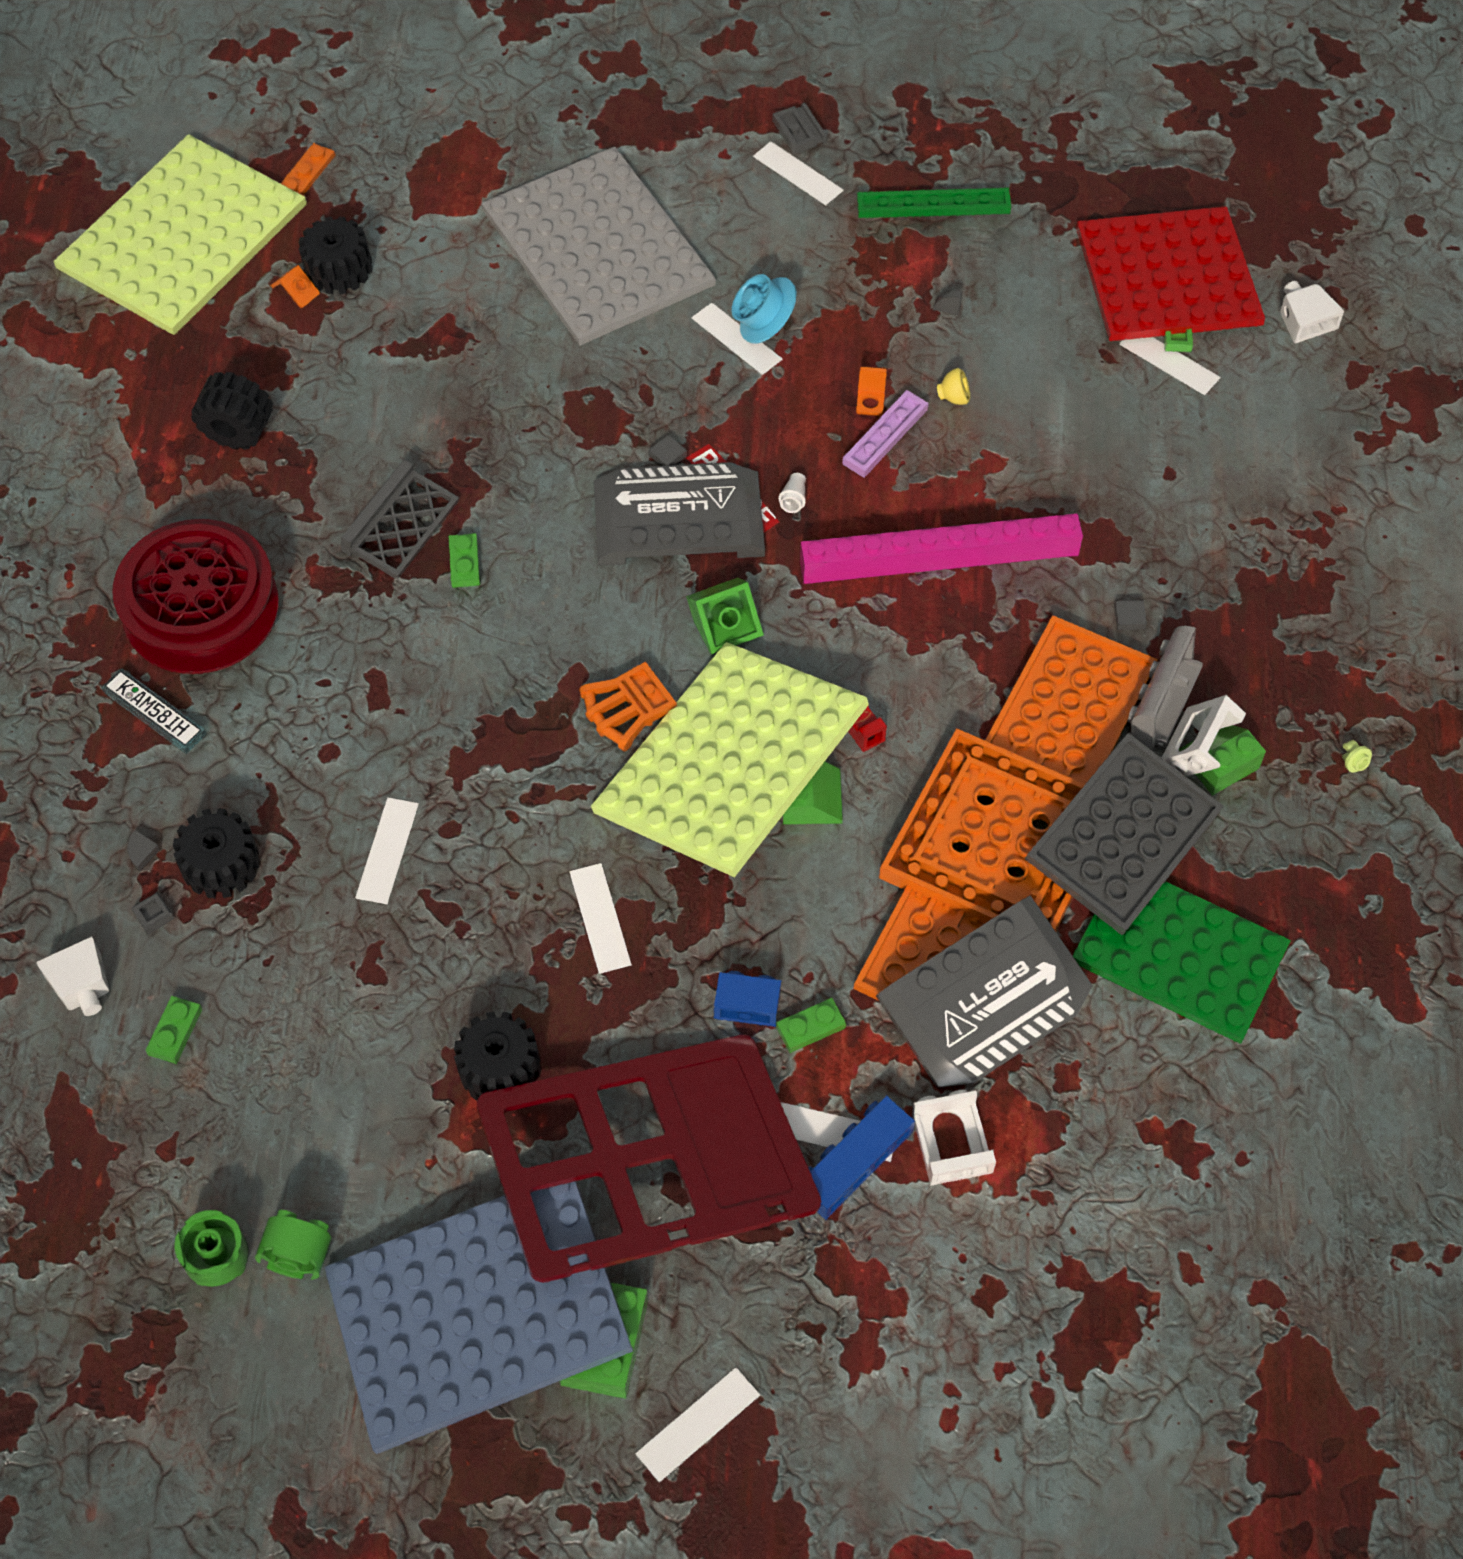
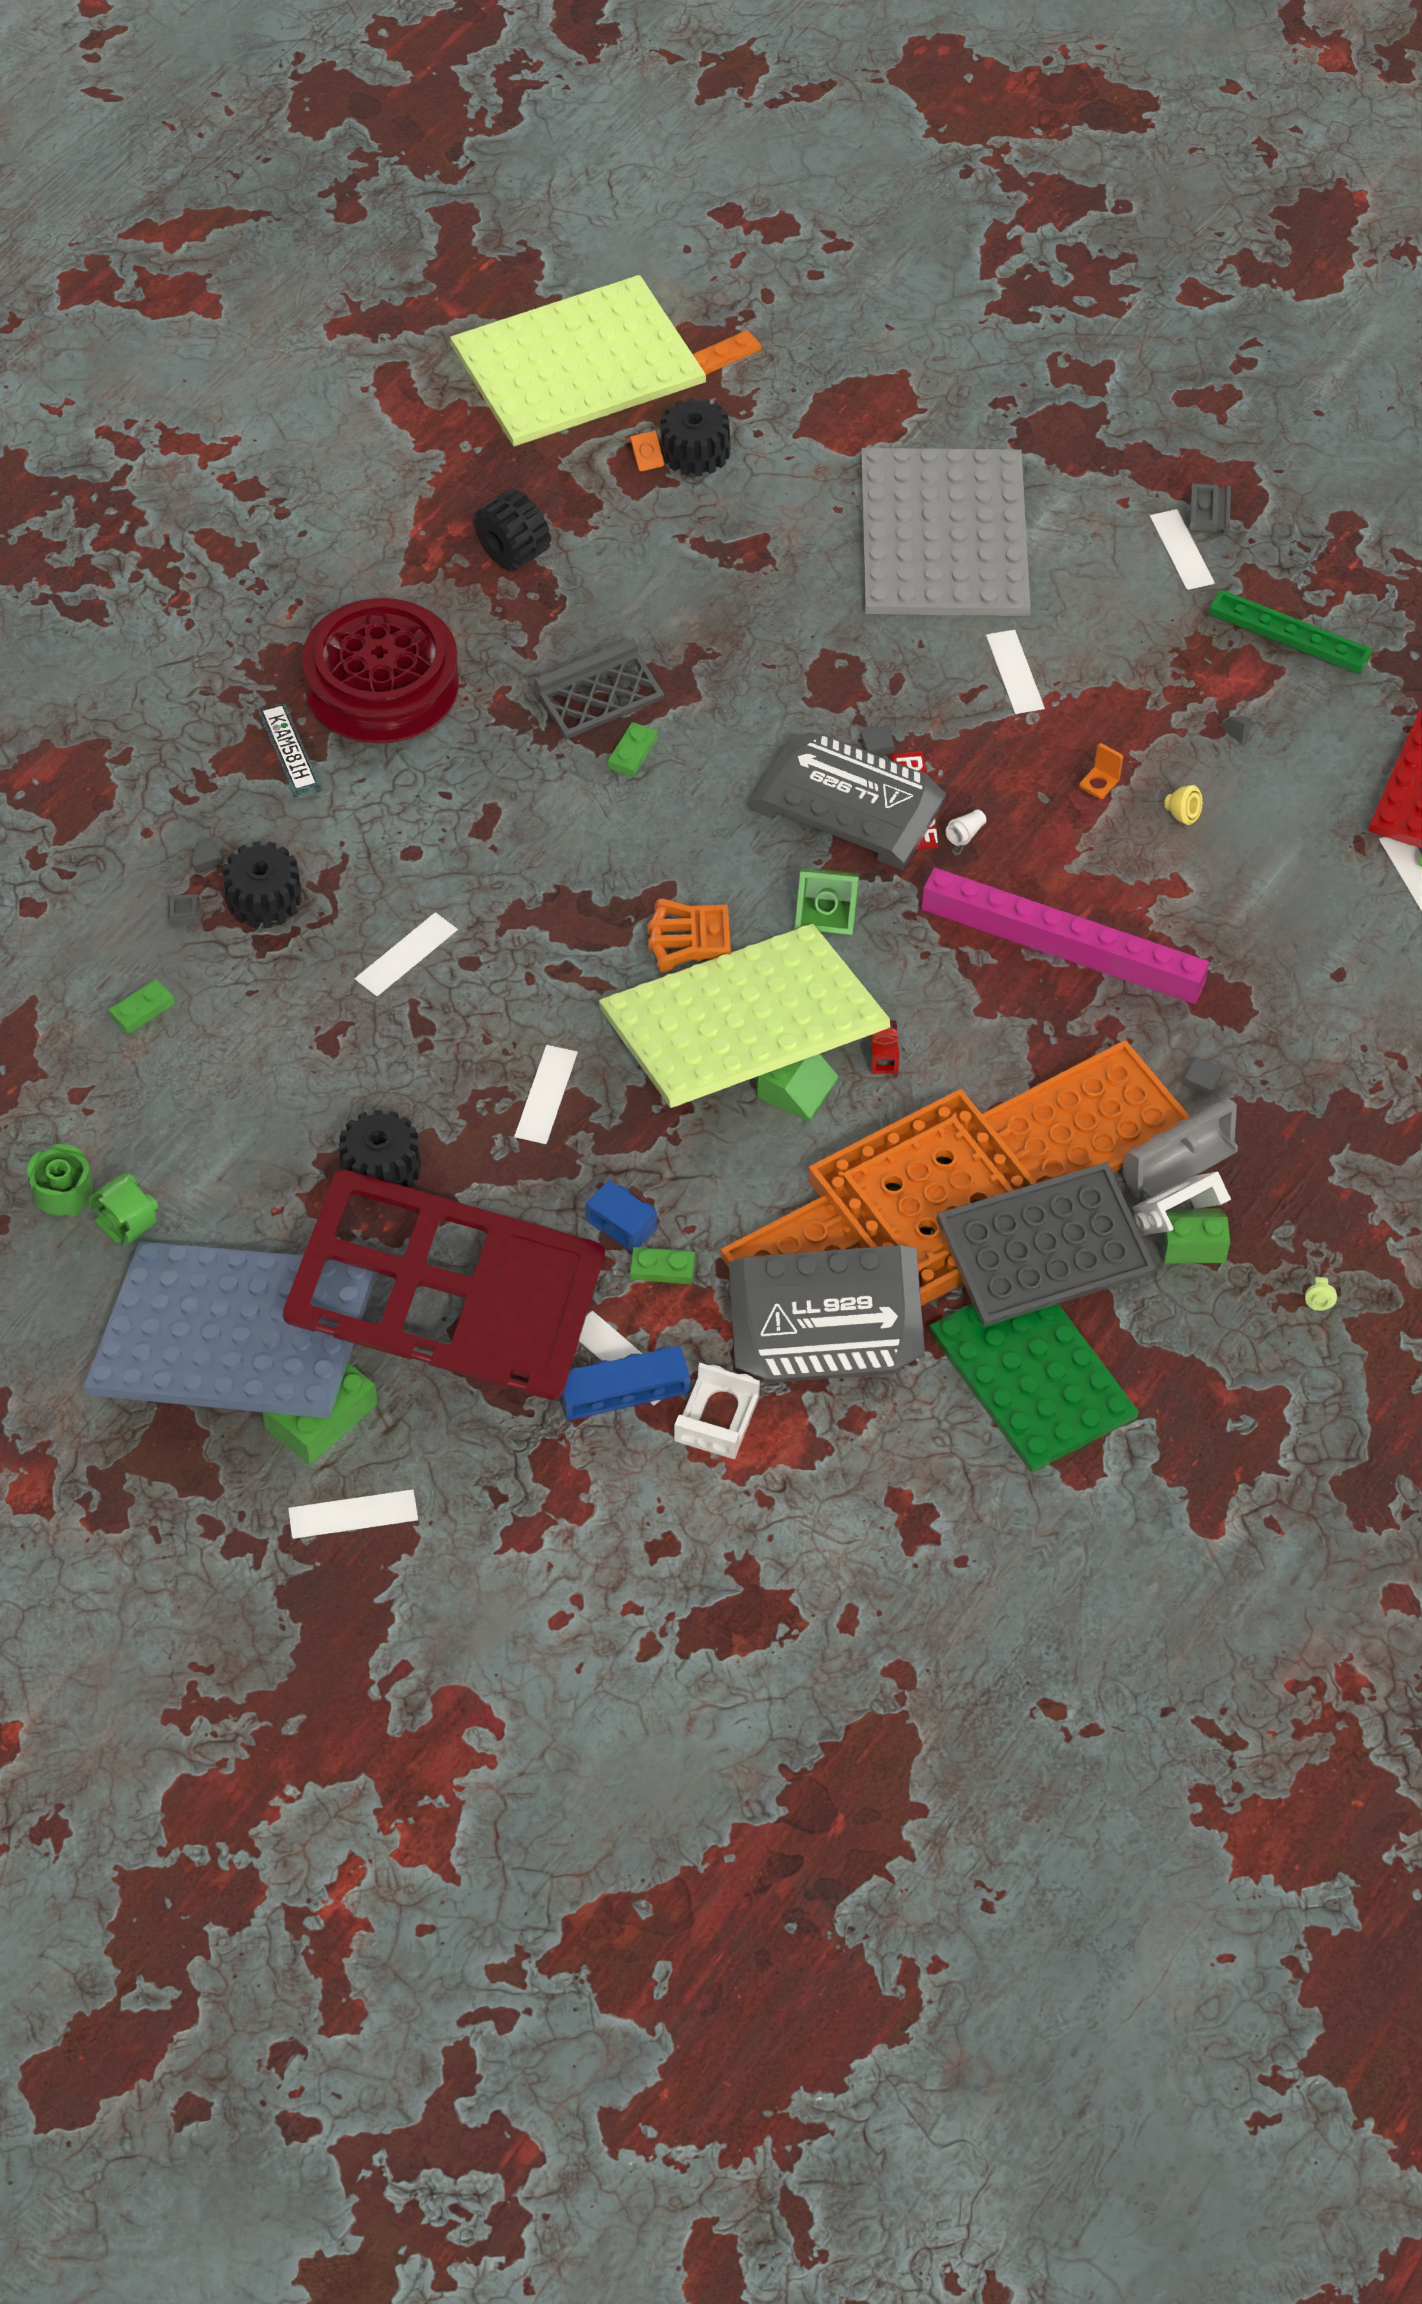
camera: 30 degrees right, 5 degrees down
white torso [36,937,109,1016] -> none
medium azure piece [732,274,797,344] -> none
lavender plate [842,390,928,478] -> none

